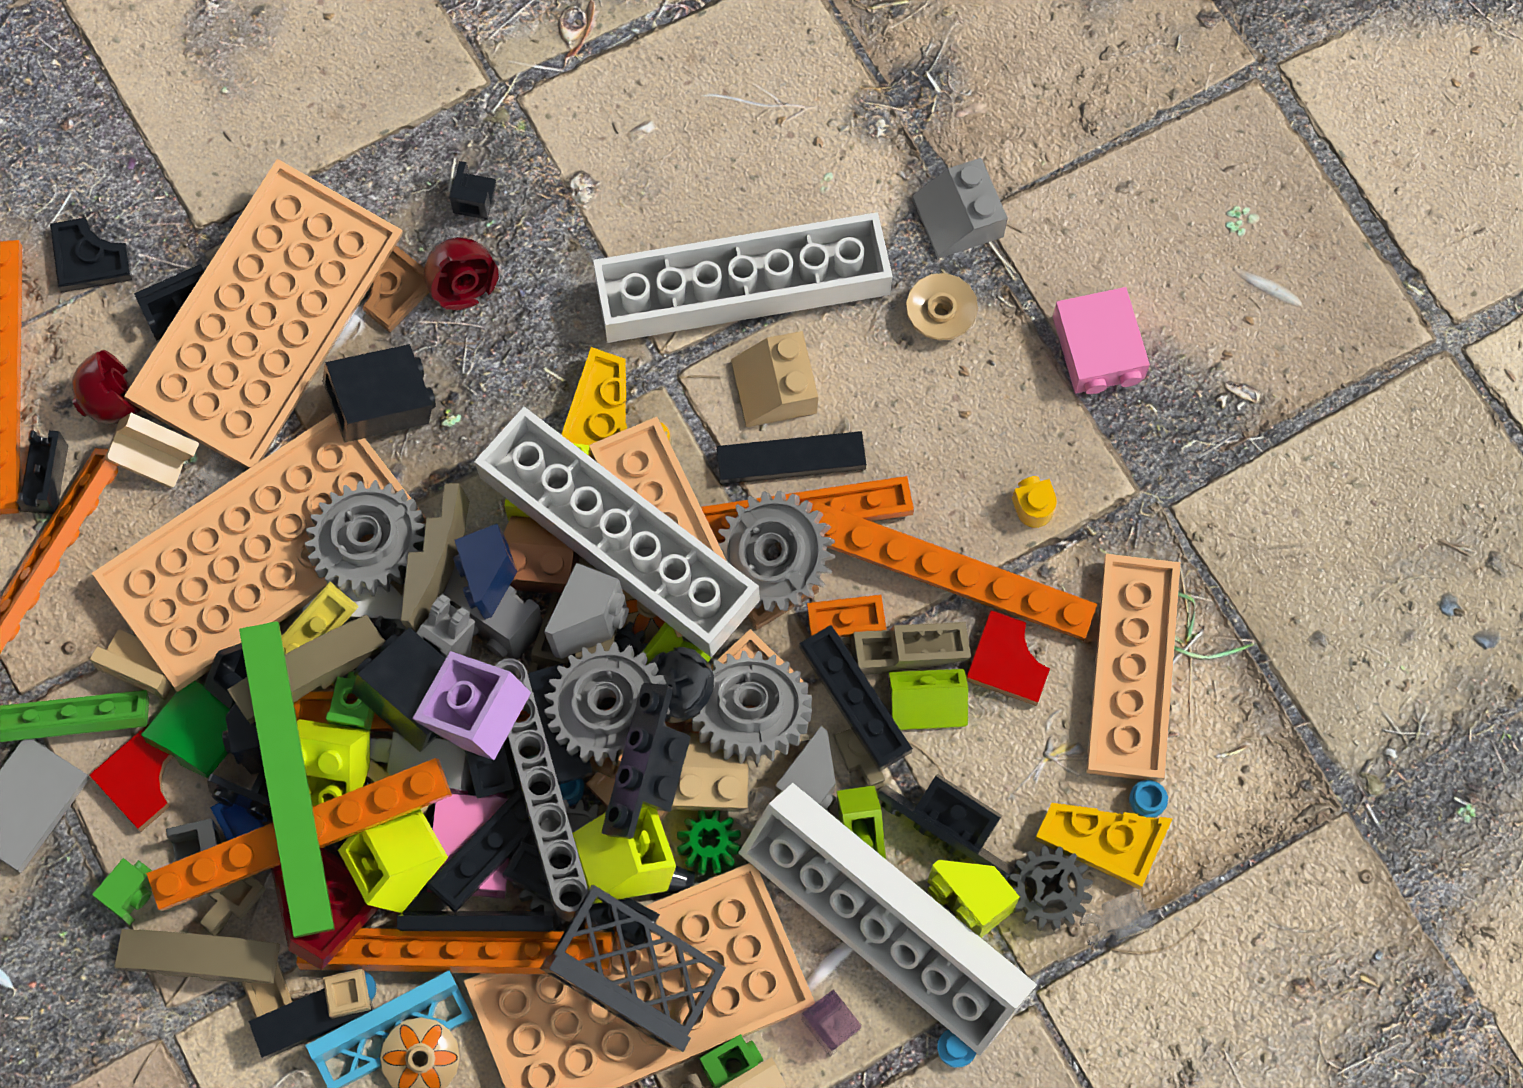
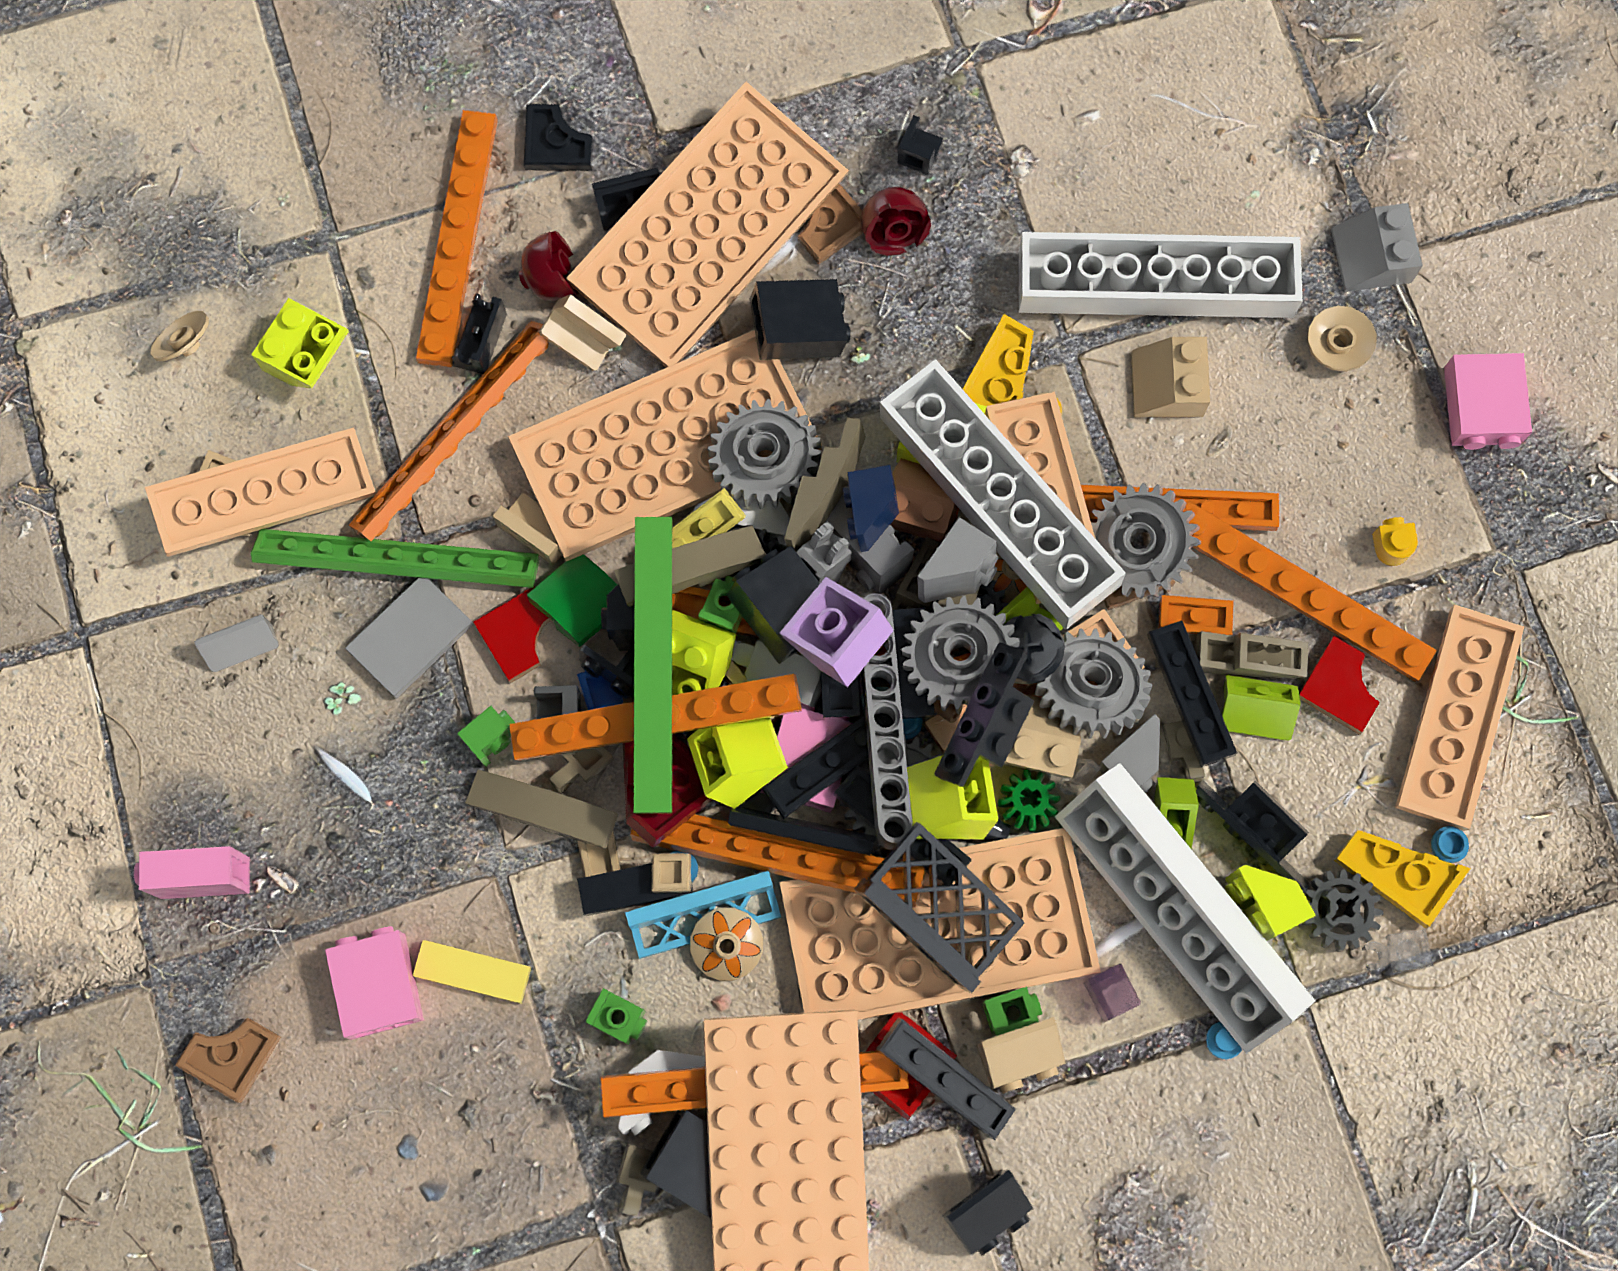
camera: 15 degrees right, 5 degrees up
black panel [204,643,247,709] -> none
black tile [716,431,867,485] -> none

